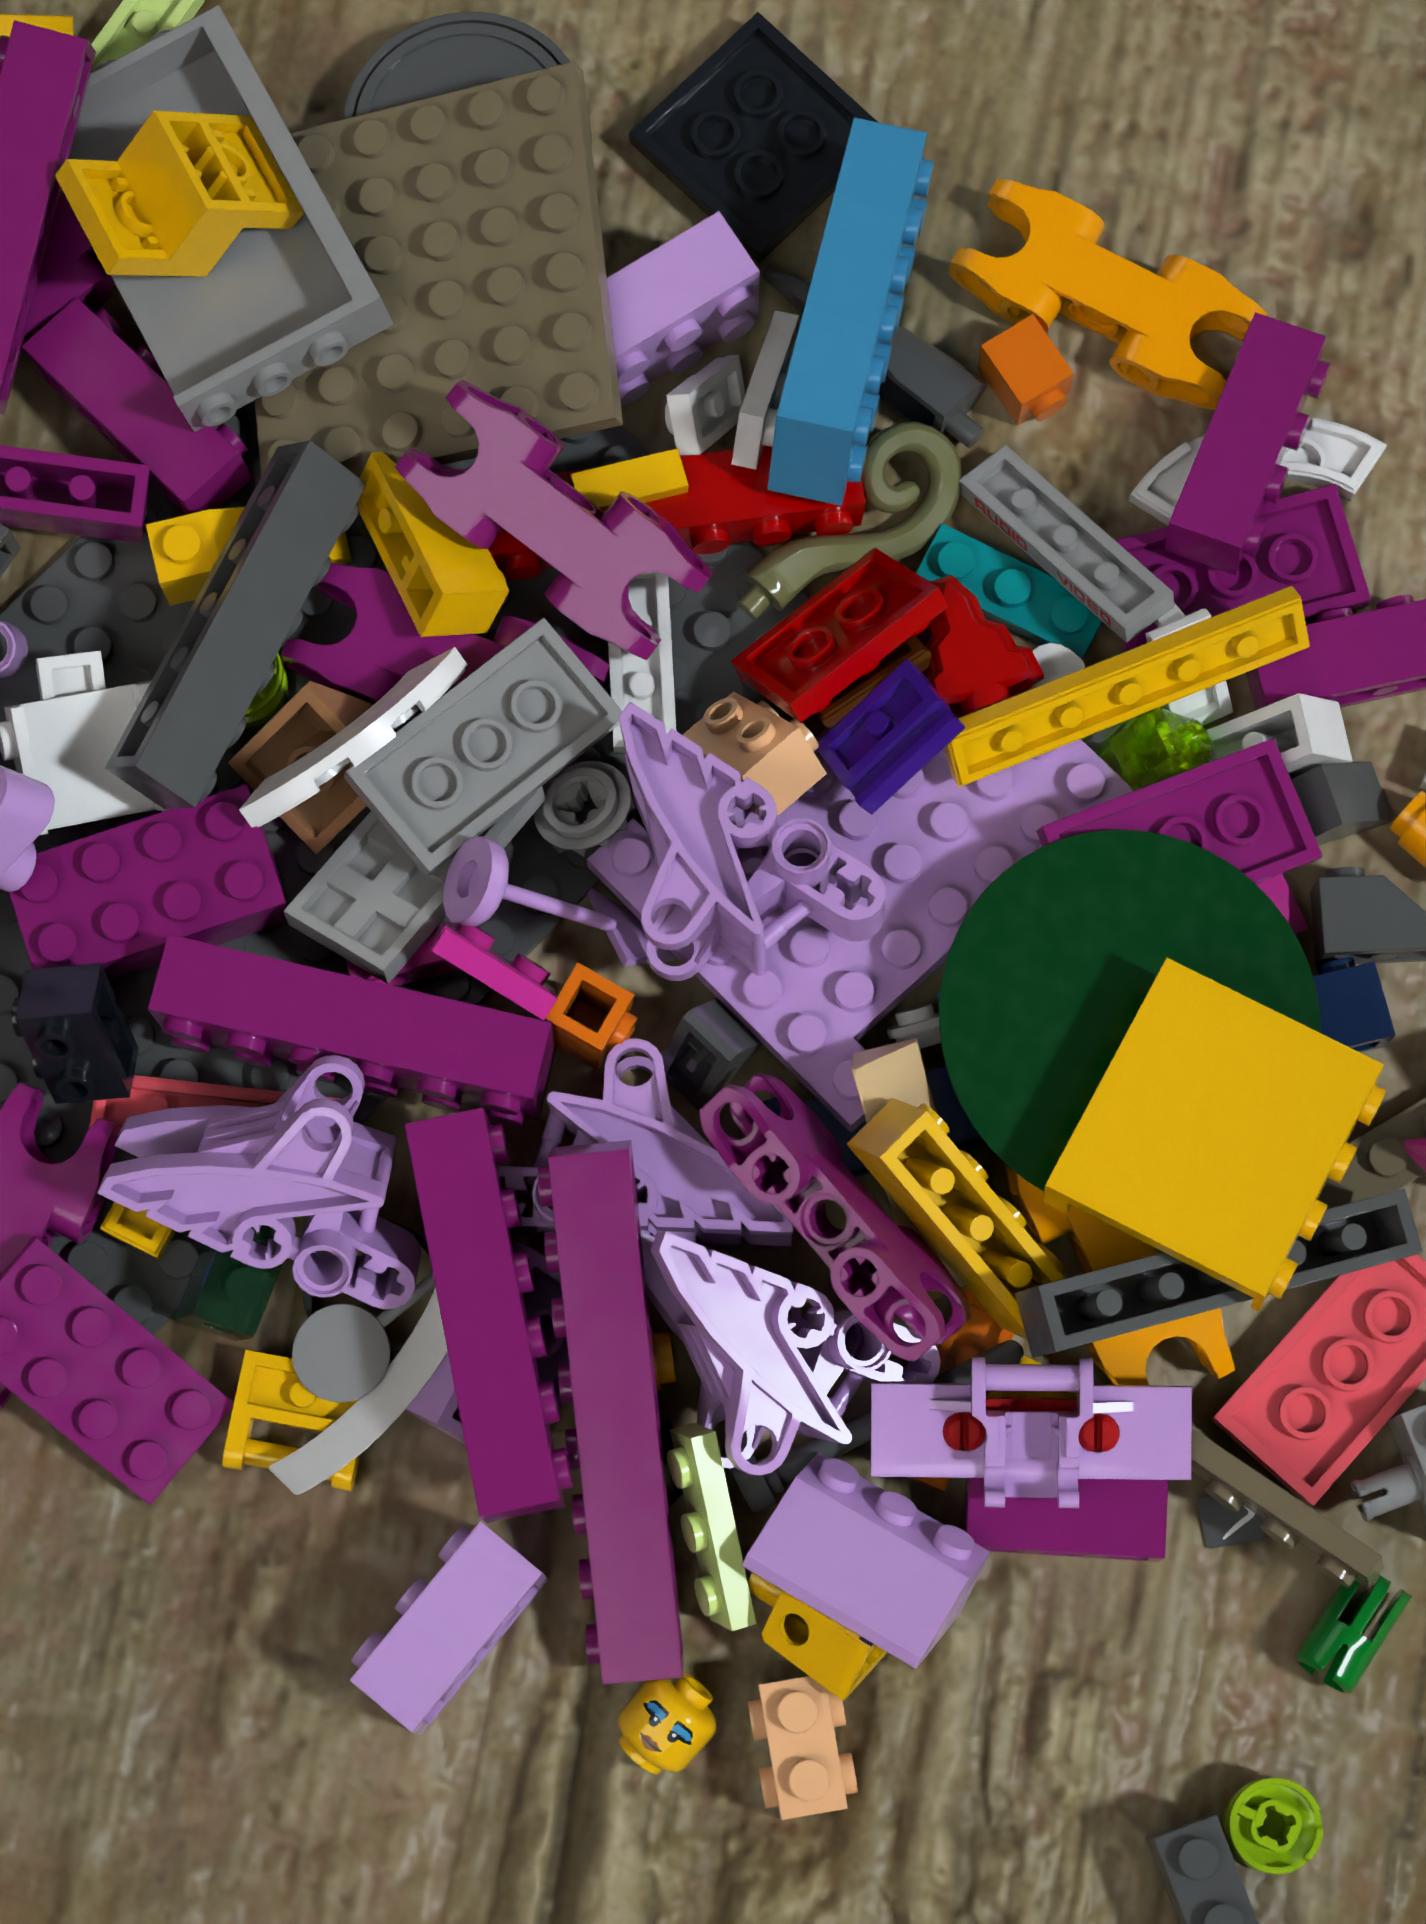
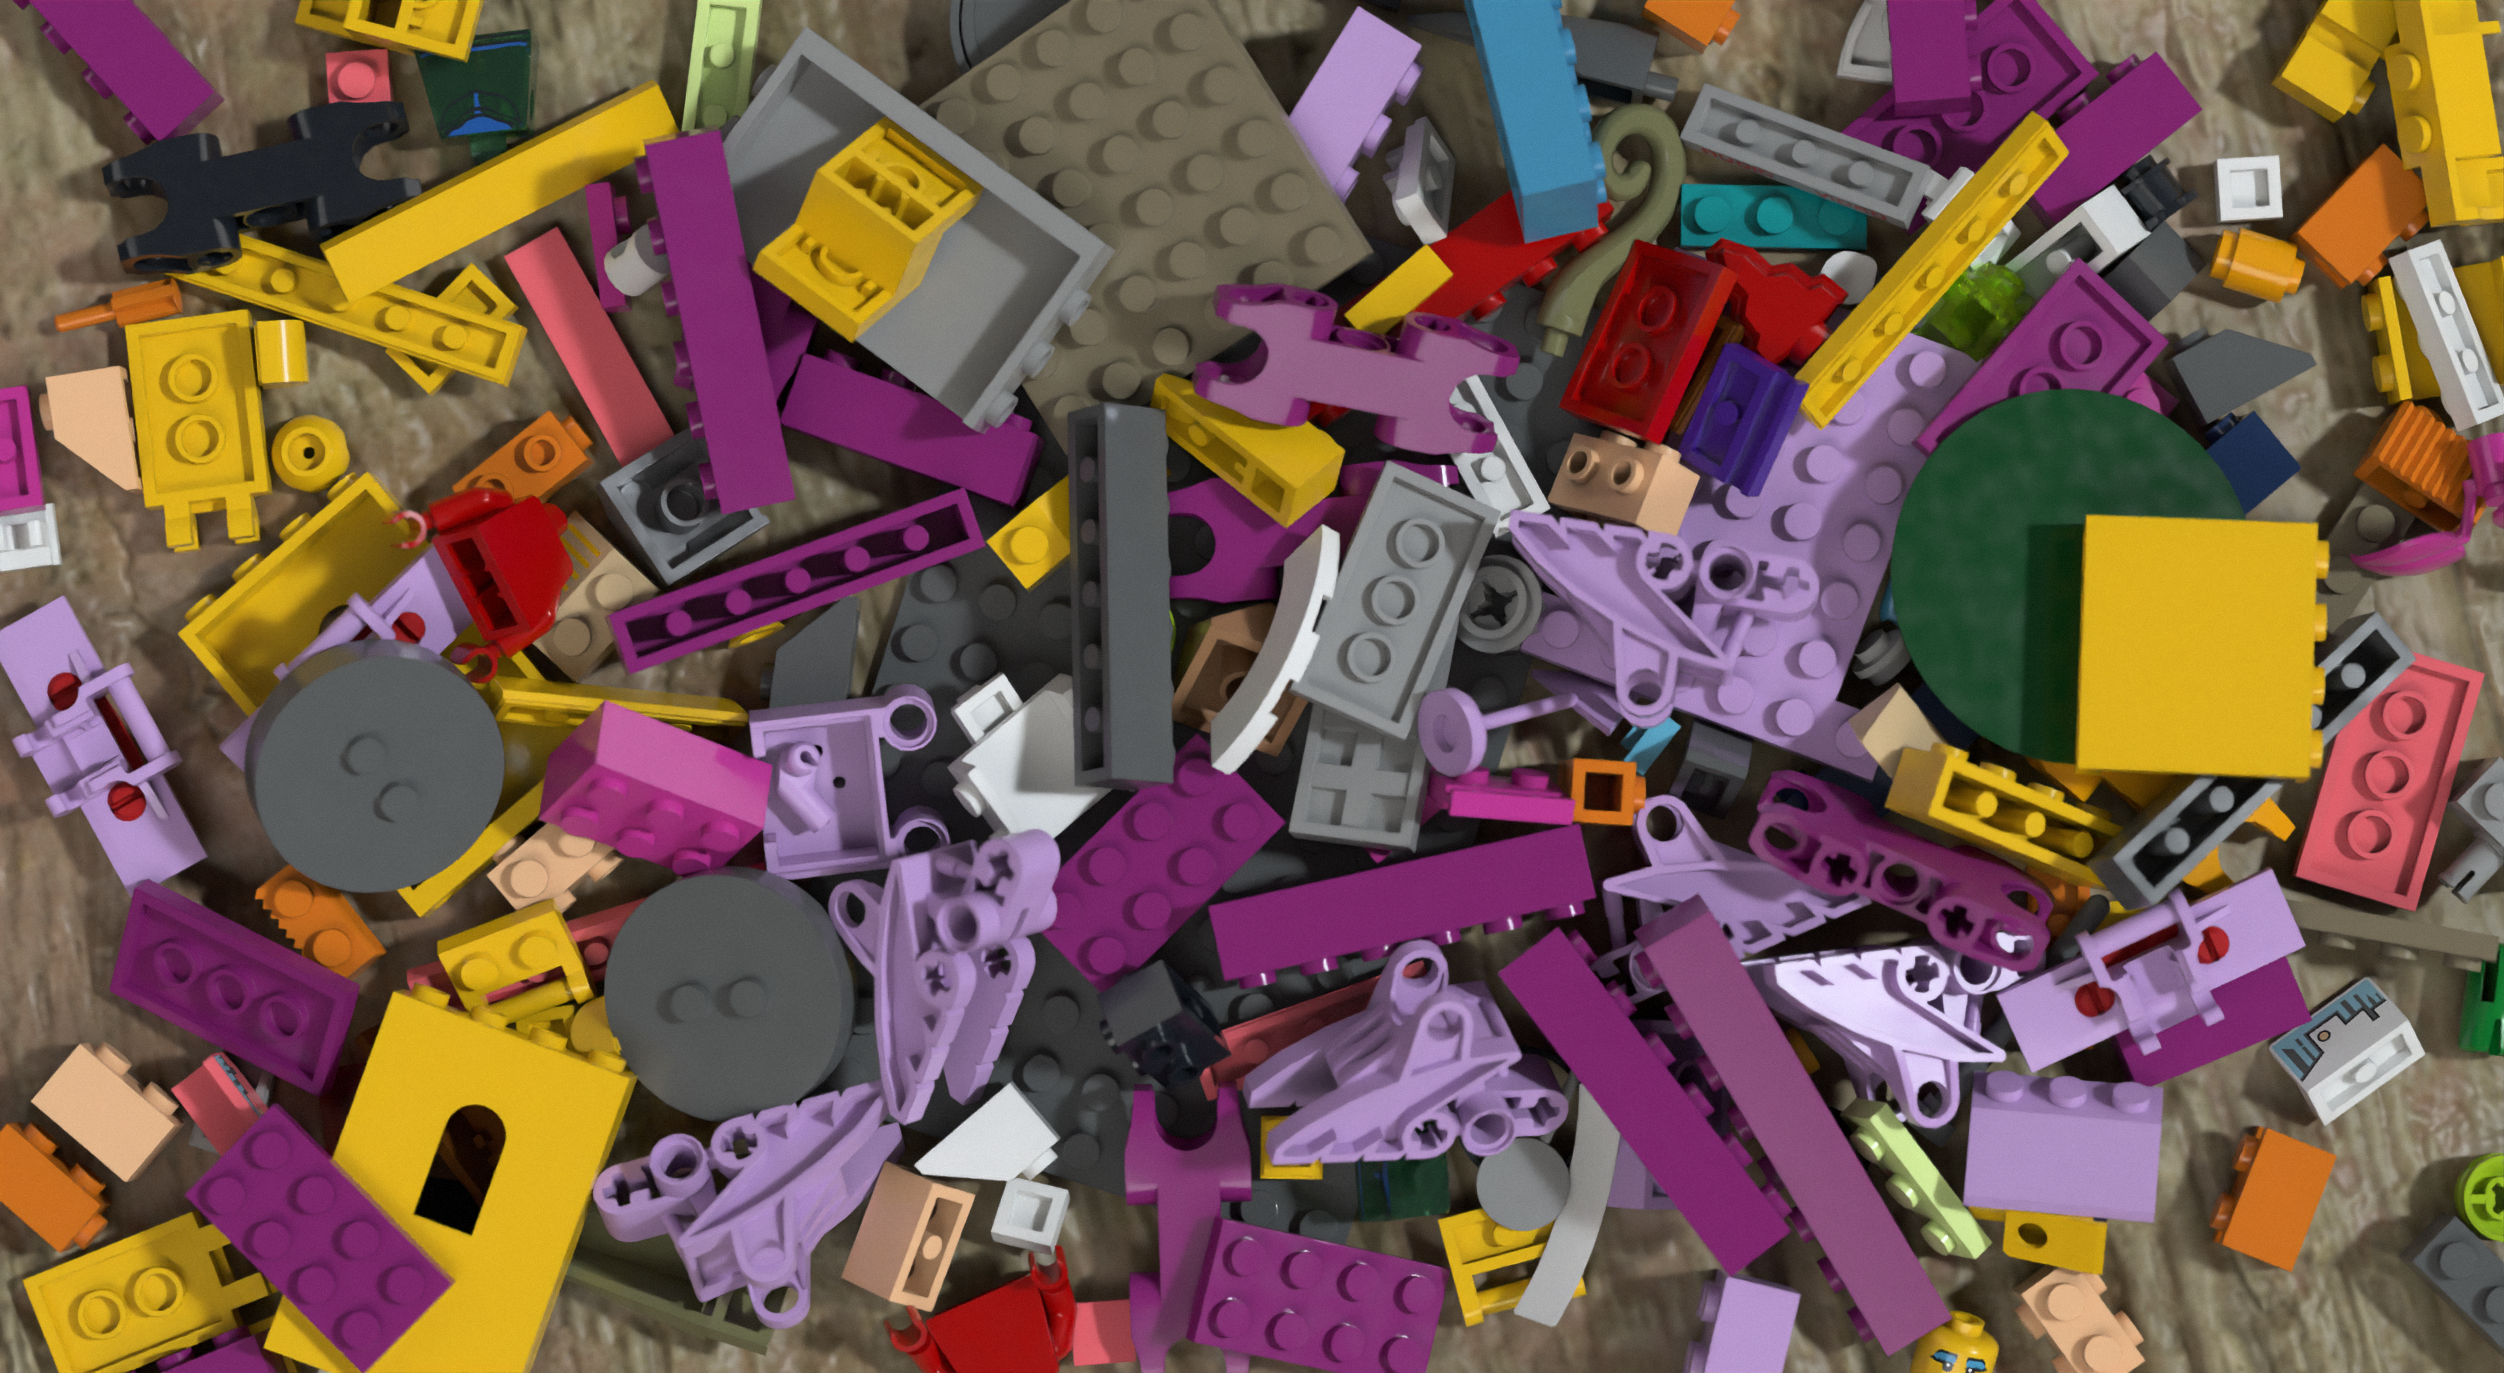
camera: 20 degrees left, 10 degrees up
white plate [731,310,799,470] -> none
dark grey sticker [1198,1495,1265,1549] -> none
none -> medium azure plate [1619,717,1681,776]
none -> black brick [2119,154,2199,231]
none -> orange brick [2209,1125,2337,1272]
none -> white panel [2269,977,2425,1126]

